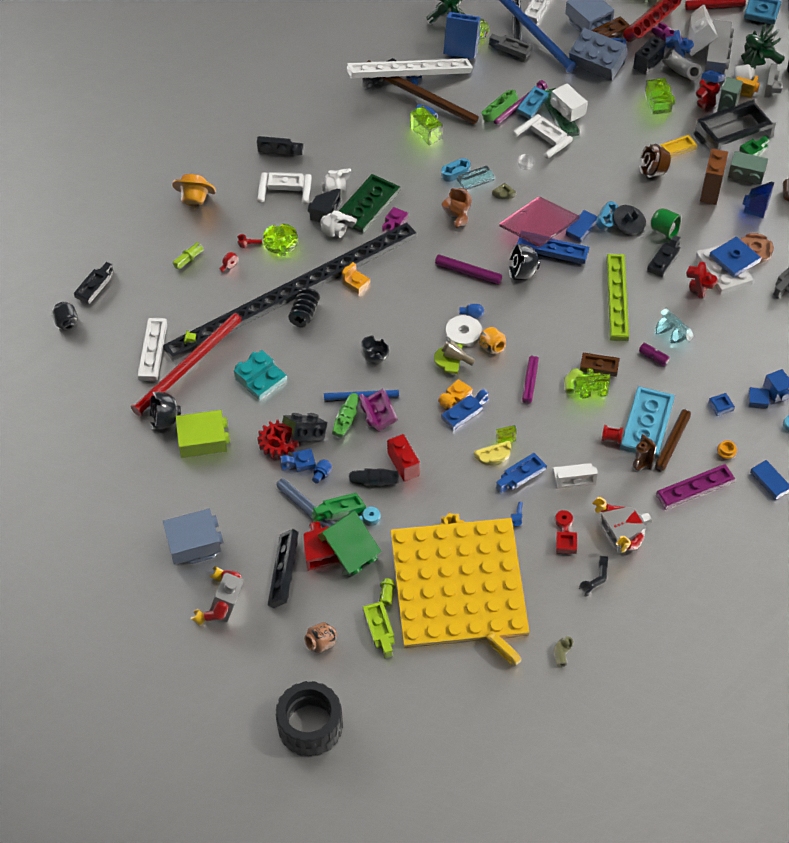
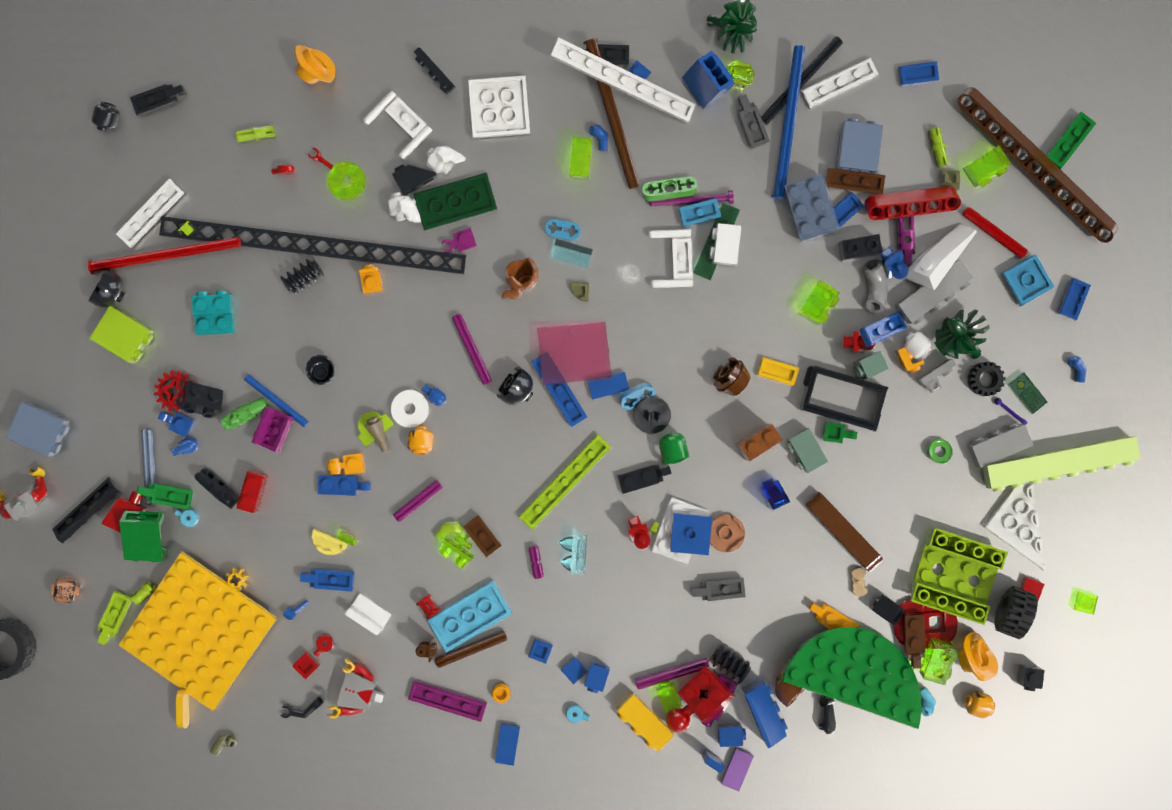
camera: 40 degrees right, 35 degrees up
none -> white plate [468,76,530,139]

